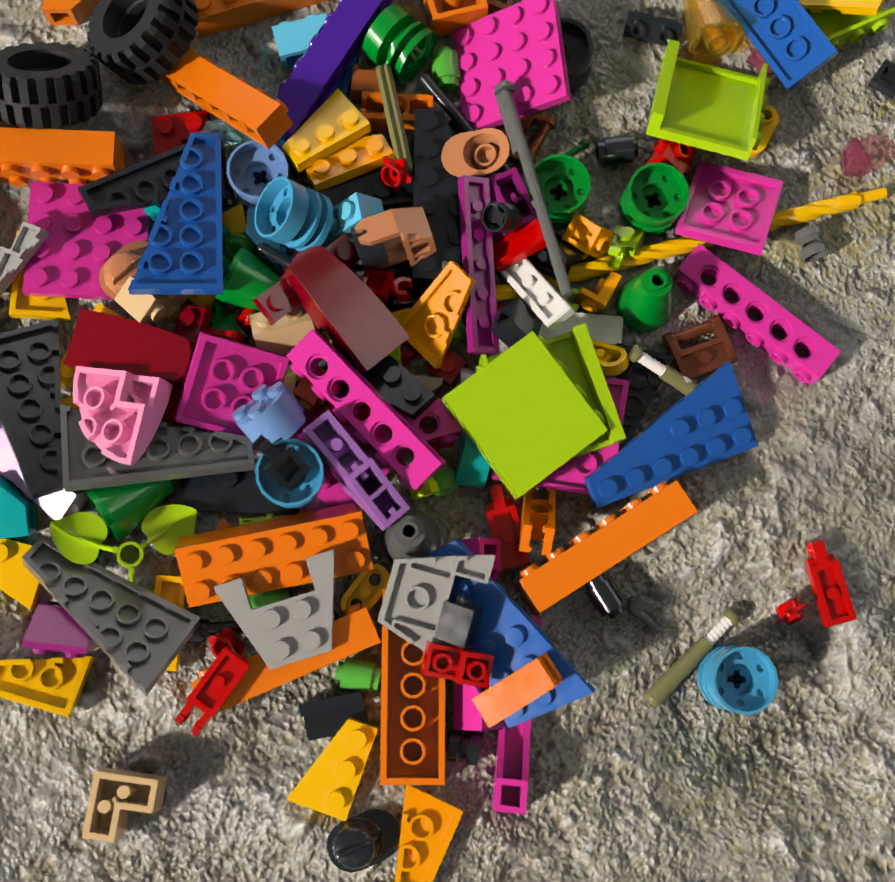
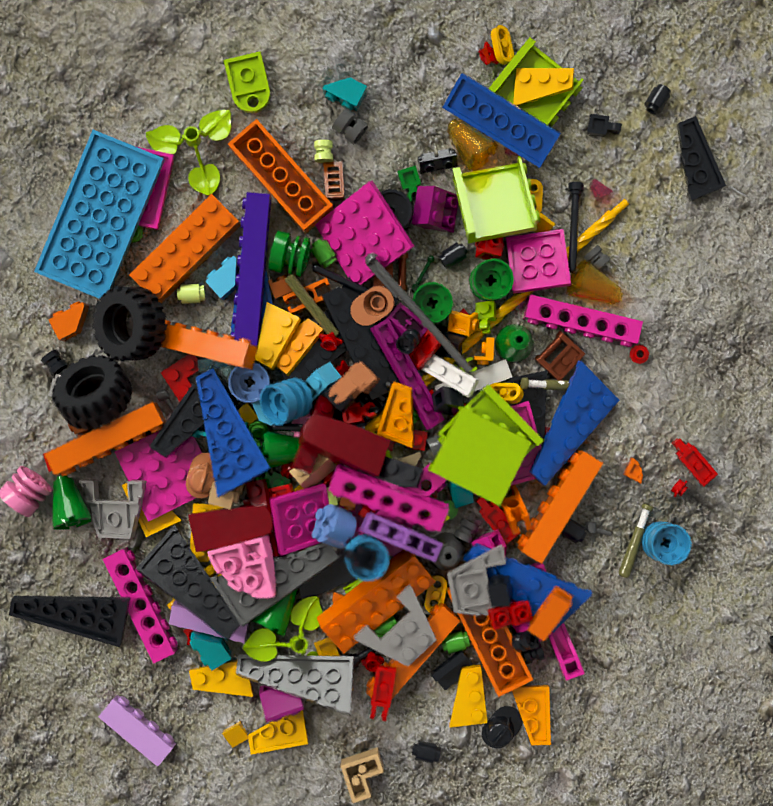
camera: 25 degrees left, 10 degrees up
none -> black wheel [41,349,68,376]
none -> yellowish green brick [177,284,205,304]
none -> green plate [397,165,421,202]
none -> magenta slope [412,186,459,233]
none -> black brick [412,740,441,764]
none -> dark grey wheel [454,518,479,543]
none -> black wheel [512,630,539,653]
none -> yellow slope [535,213,555,233]
none -> clear yellow cone [567,260,623,305]
none -> black piece [568,182,584,273]
none -> orange tile [623,458,643,484]
none -> red plate [630,345,649,364]

